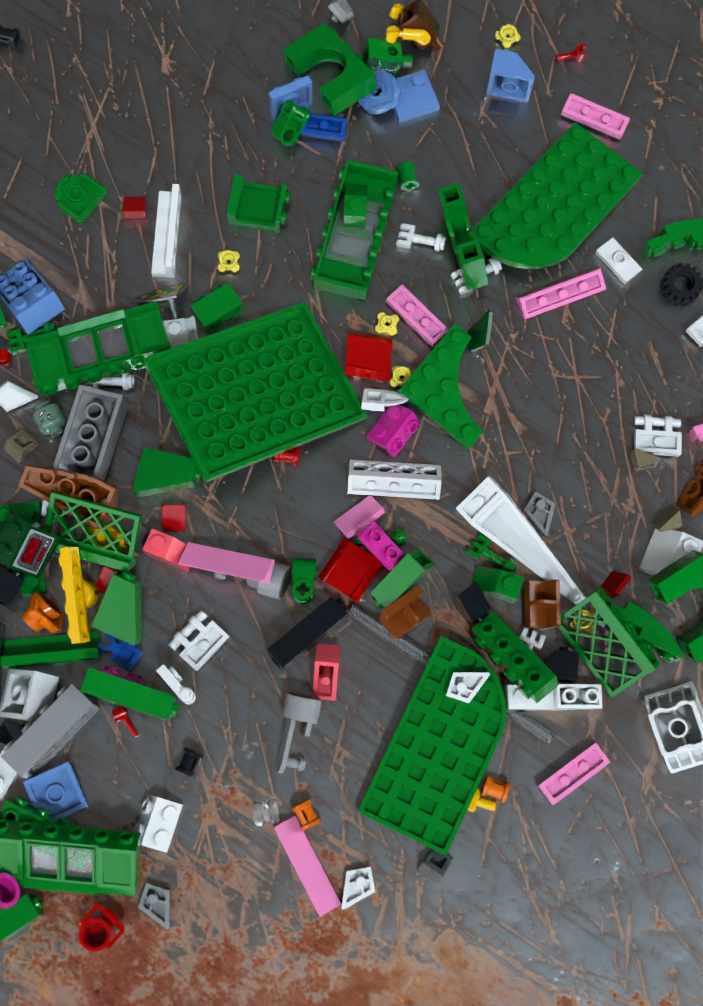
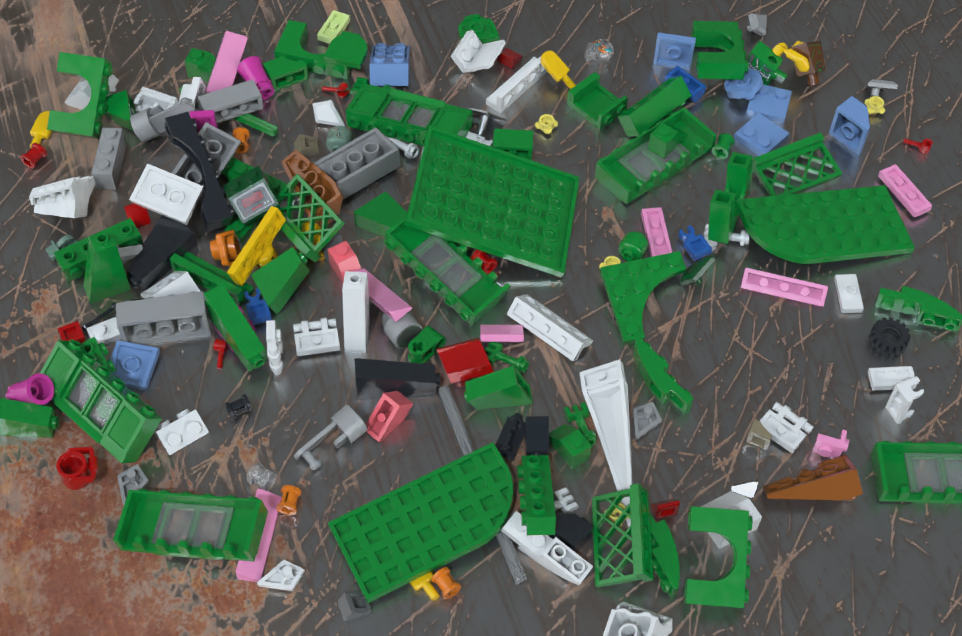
camera: 40 degrees right, 20 degrees down
red slope [162,505,187,531] -> none
green piece [271,99,310,146] -> none
red slope [345,332,392,382] -> none
dark pink bracket [356,521,405,571] -> none
white plate [361,388,409,411] -> none
dark pink bracket [366,405,420,457] -> none
light yellow plate [375,312,399,336] -> none
dark orange panel [378,585,431,640] -> none
white hinge [395,224,447,252] -> none
white piece [446,672,490,703] -> none
dark orange panel [524,579,561,630] -> none
bright pink plate [537,743,610,806] -> none
none -> green window [113,489,268,562]
none -> white slope [342,271,371,352]
none -> green window [384,215,510,326]
none -> white bracket [451,30,506,73]
none -> black hinge [495,413,525,461]
none -> yellow piece [540,50,576,89]
none -> clear head [585,39,614,66]
none -> green brick [618,76,692,137]
none -> green head [618,231,649,262]
none -> green slope [633,337,694,415]
none -> blue plate [678,225,712,261]
none -> medium blue plate [734,113,789,156]
none -> green fence [752,132,843,196]
none -> light grey piece [865,79,898,97]

